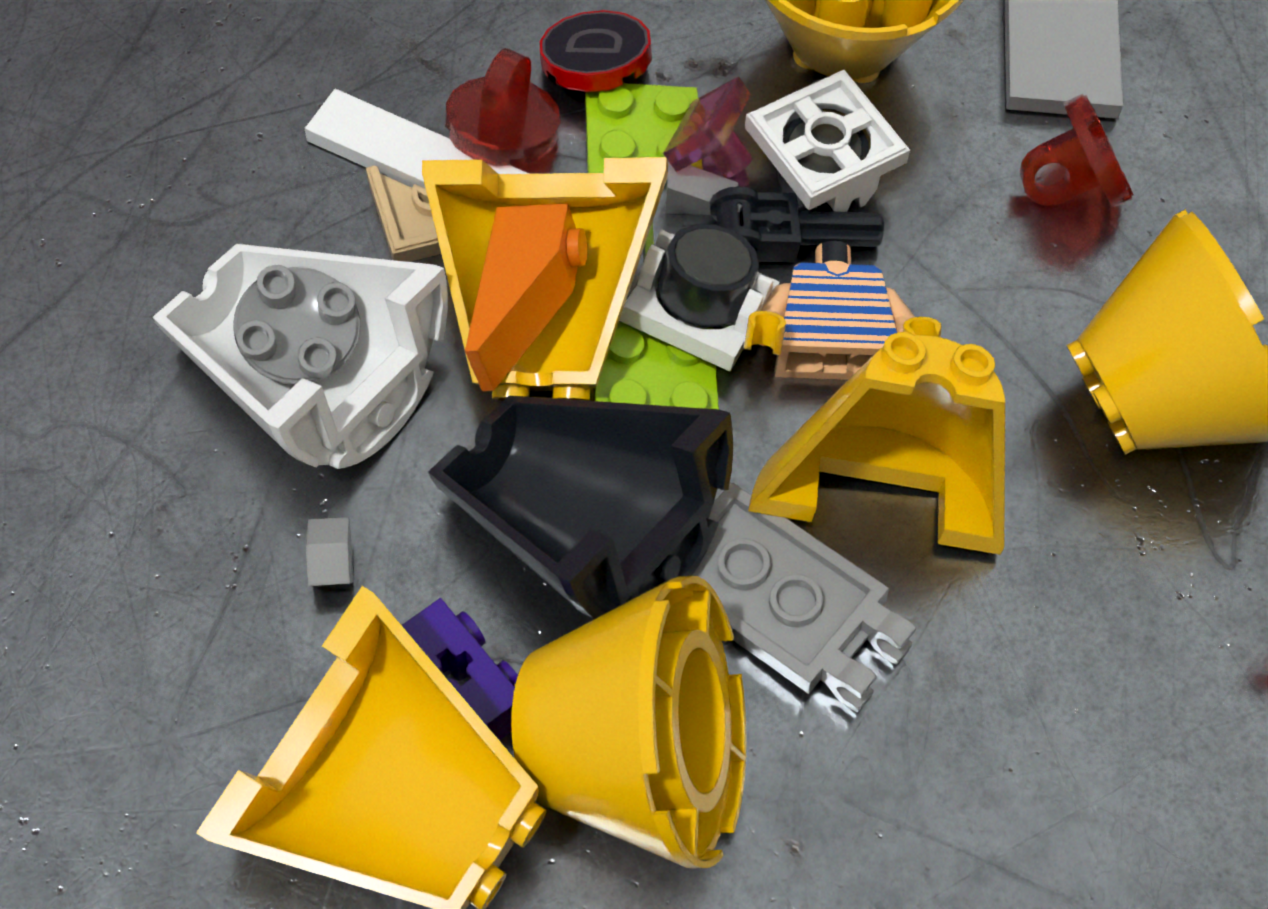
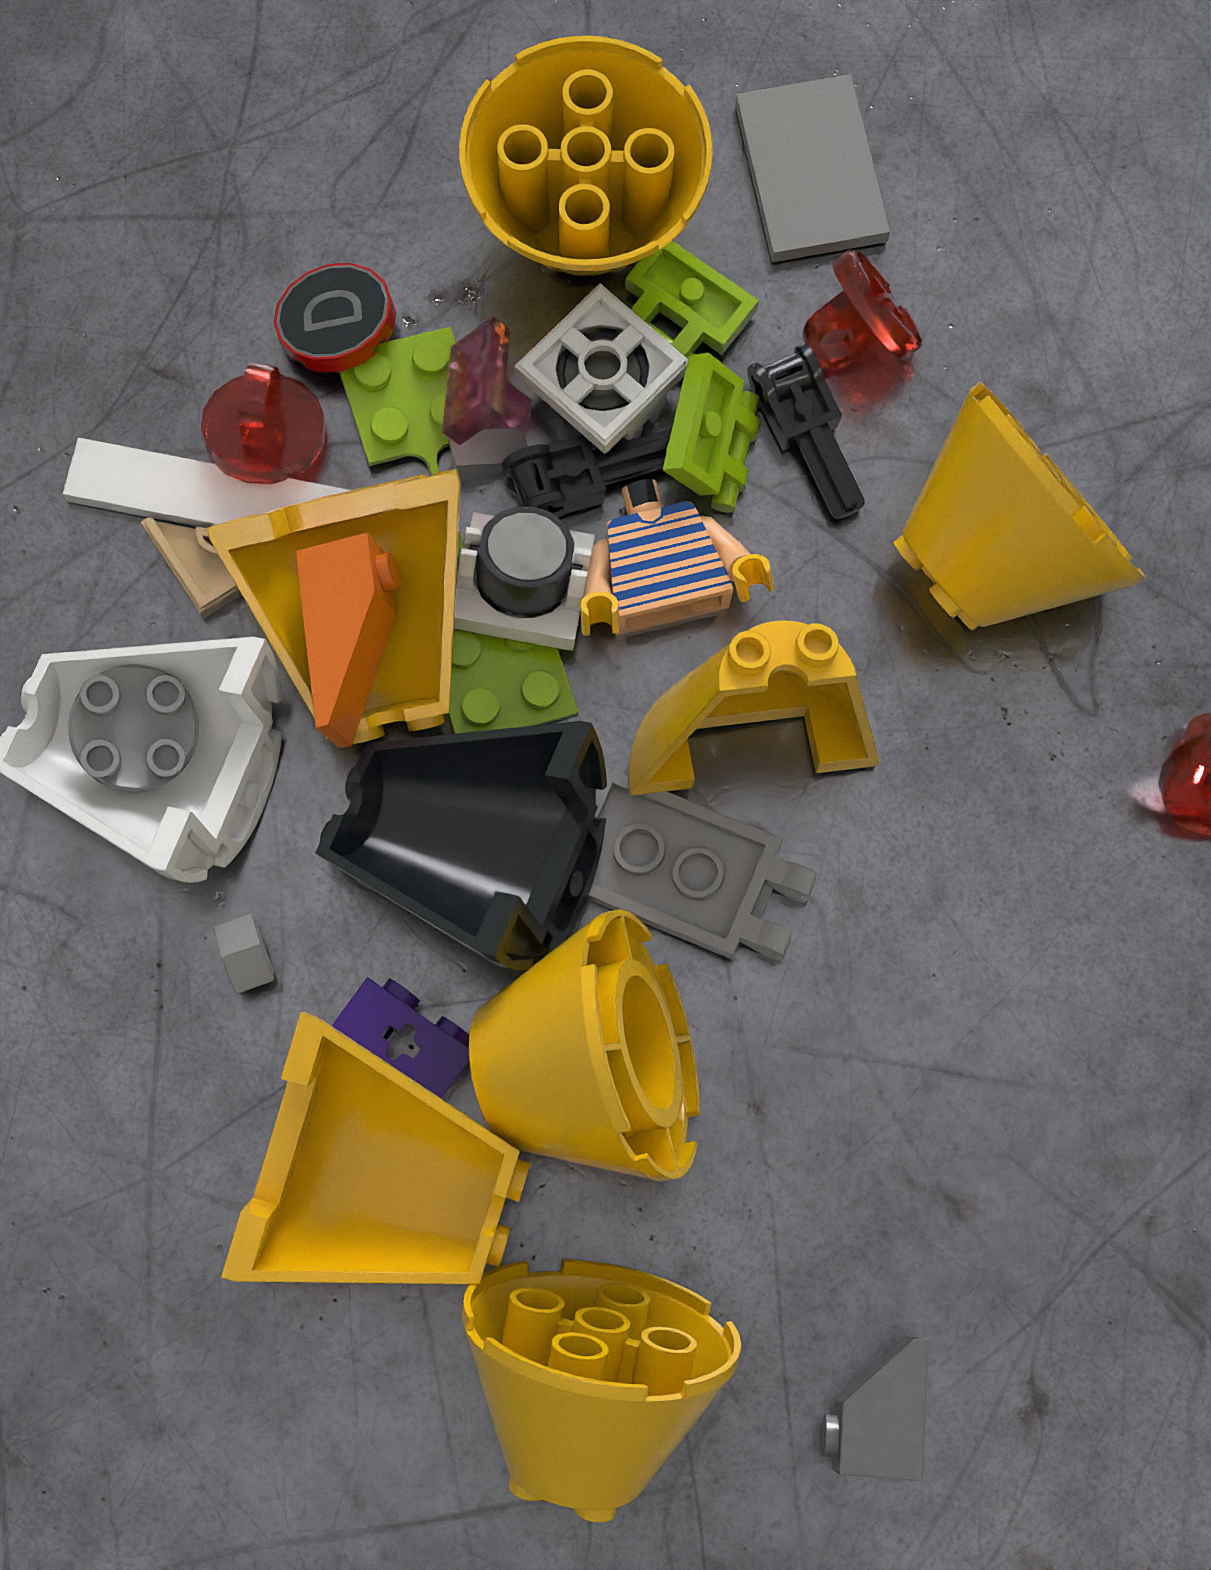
camera: 15 degrees left, 15 degrees up
none -> lime plate [616,241,759,359]
none -> lime plate [663,353,760,513]
none -> black connector [747,343,865,519]

